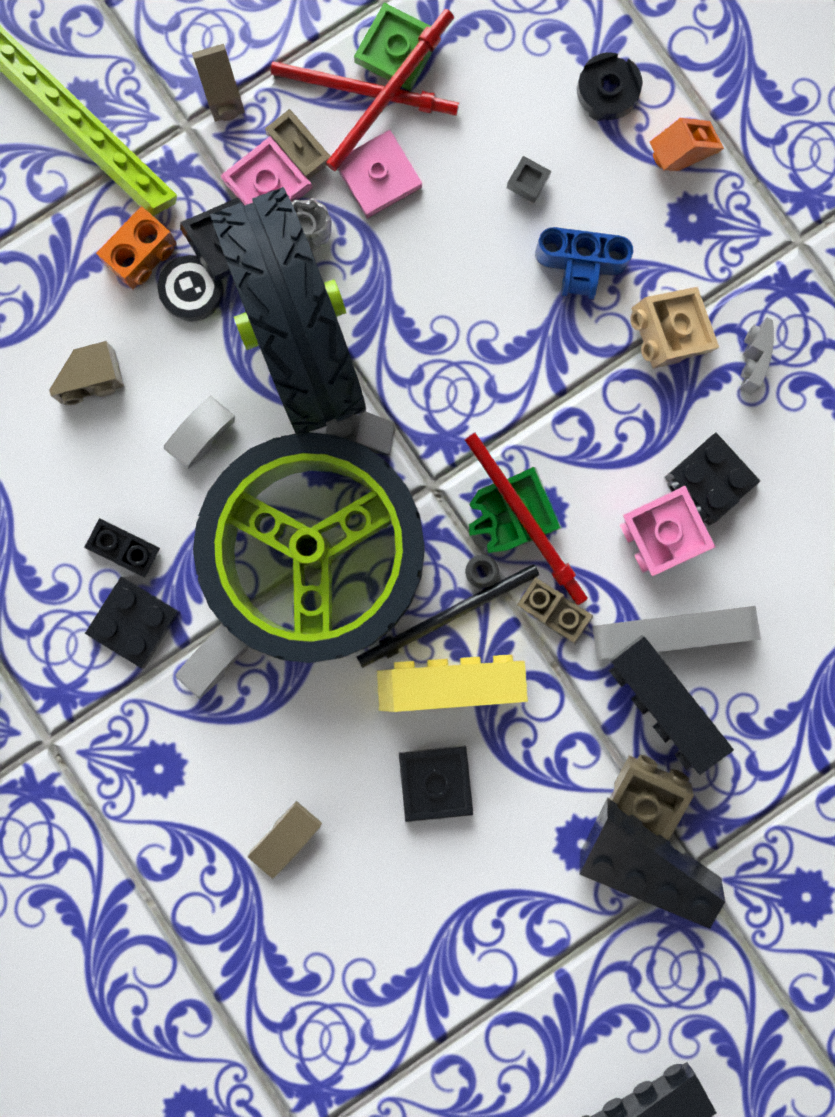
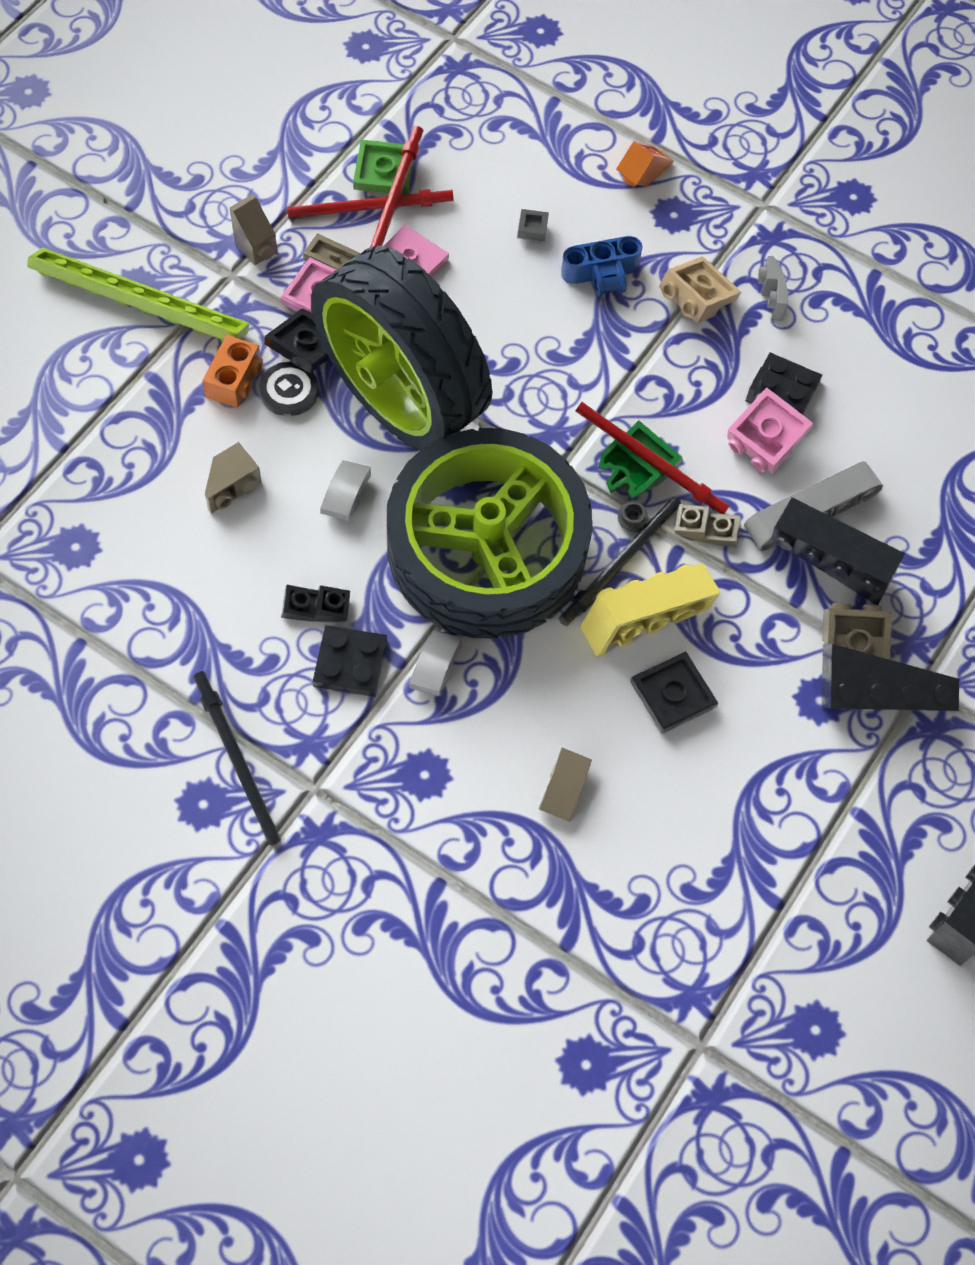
camera: 25 degrees left, 20 degrees down
black plate [577,52,643,121] -> none

